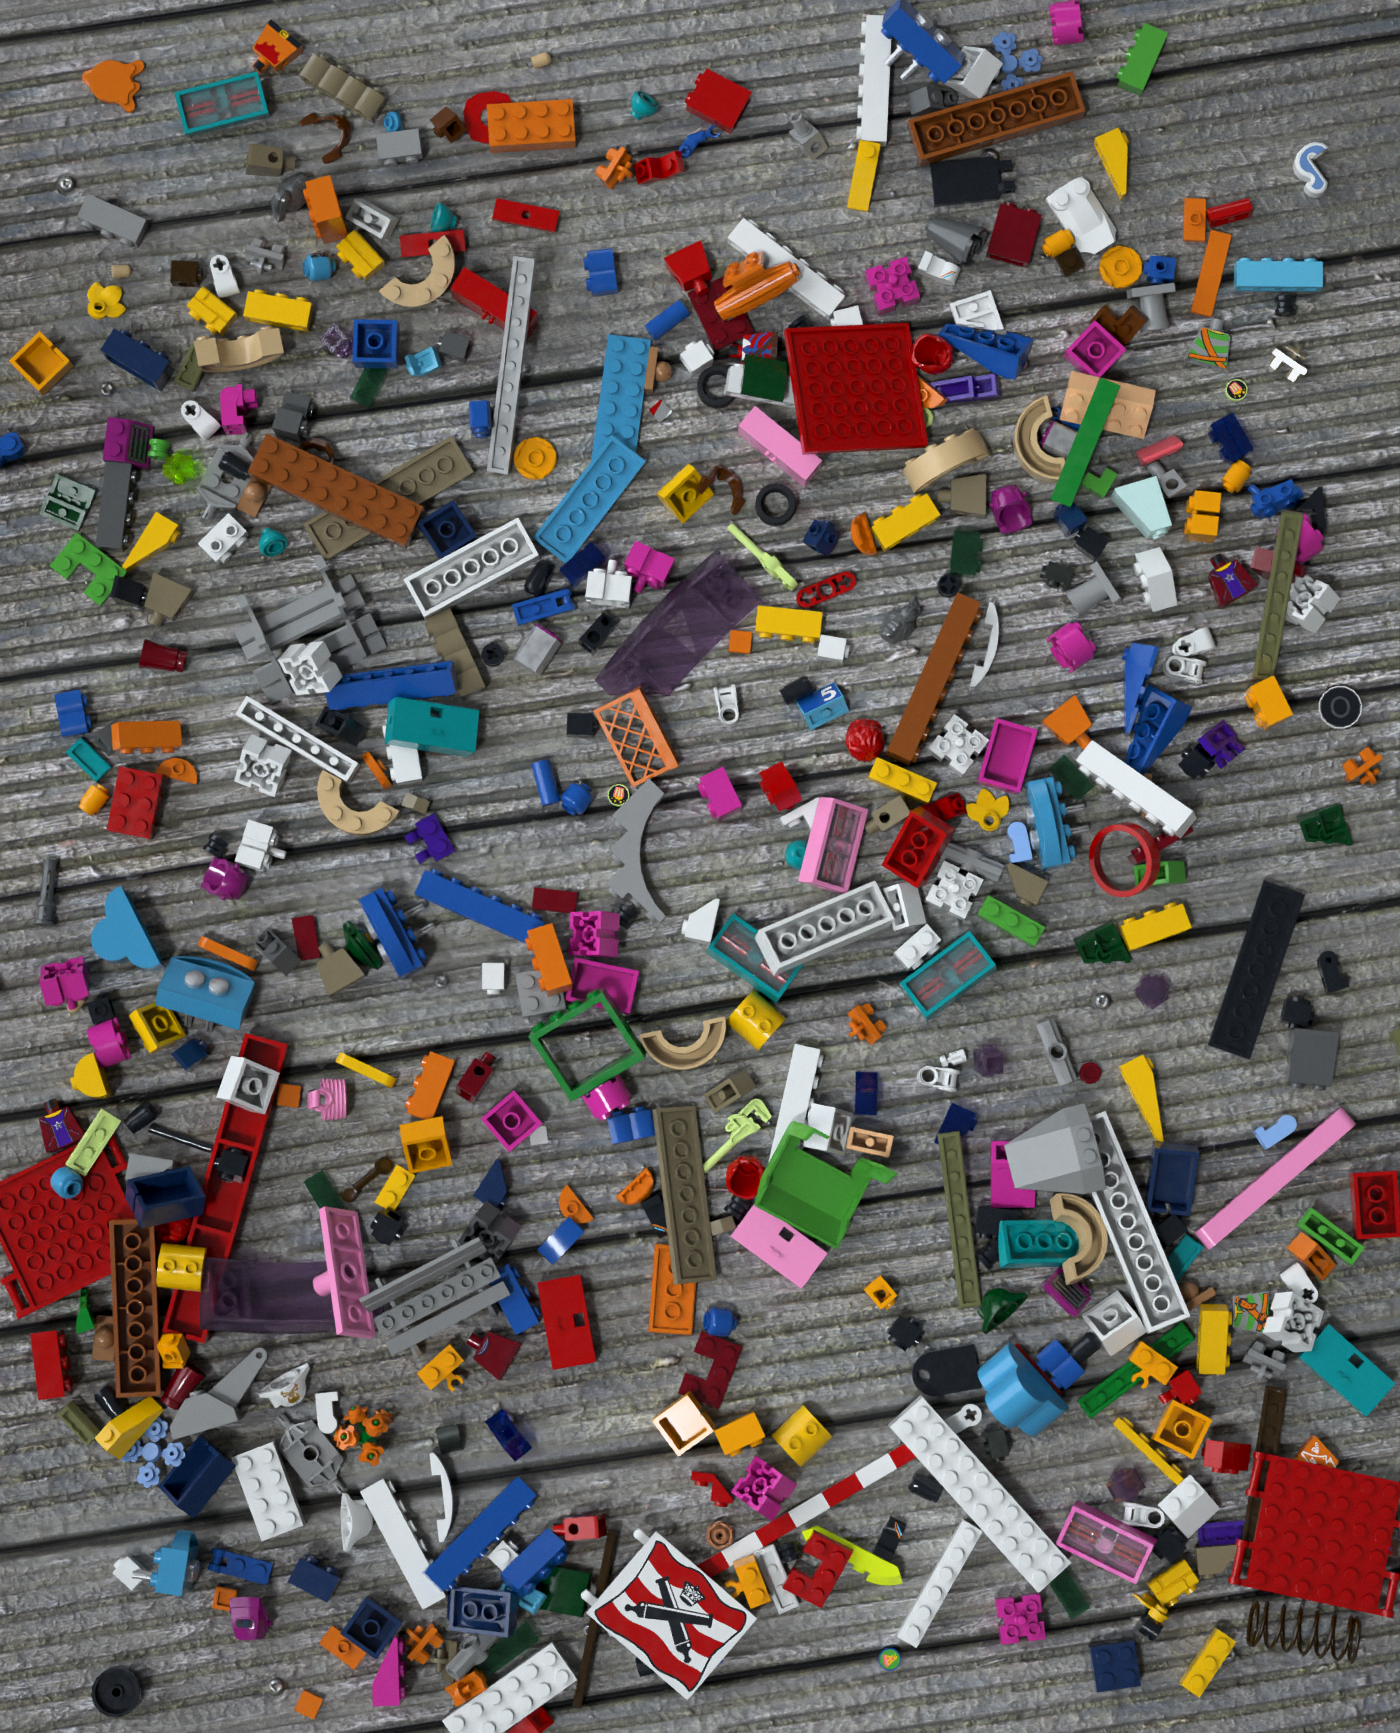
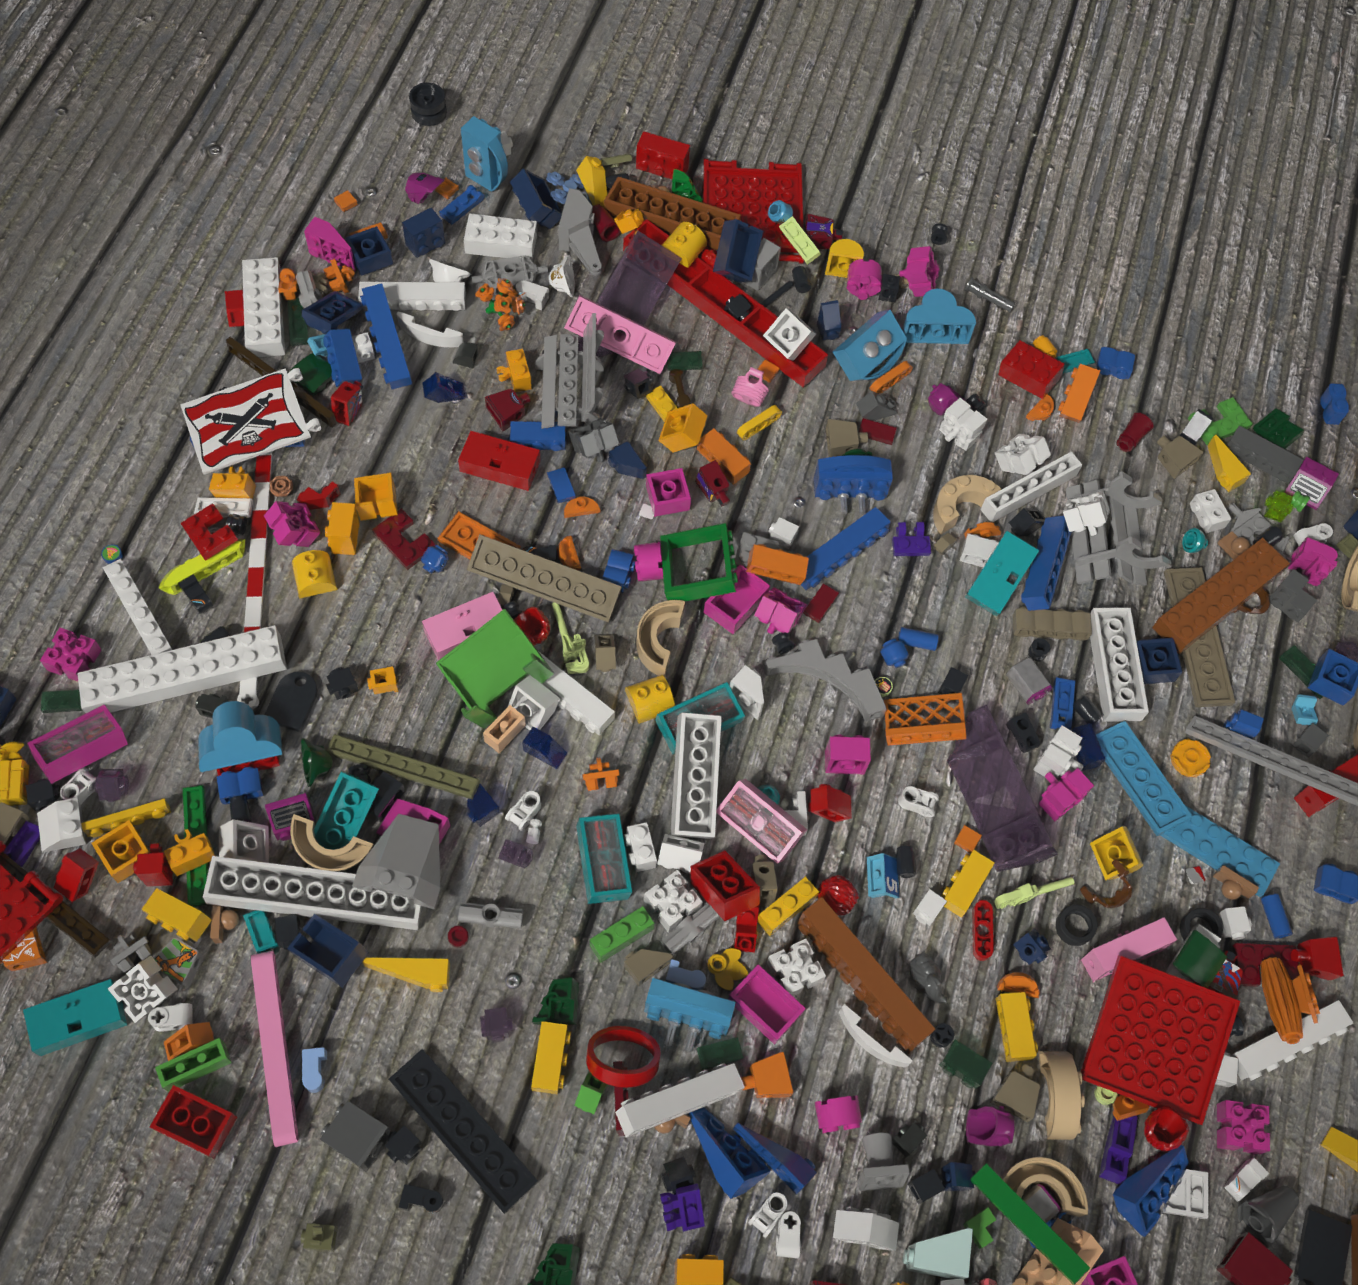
camera: 110 degrees right, 20 degrees down
yellow brick [129,1002,186,1055] -> none

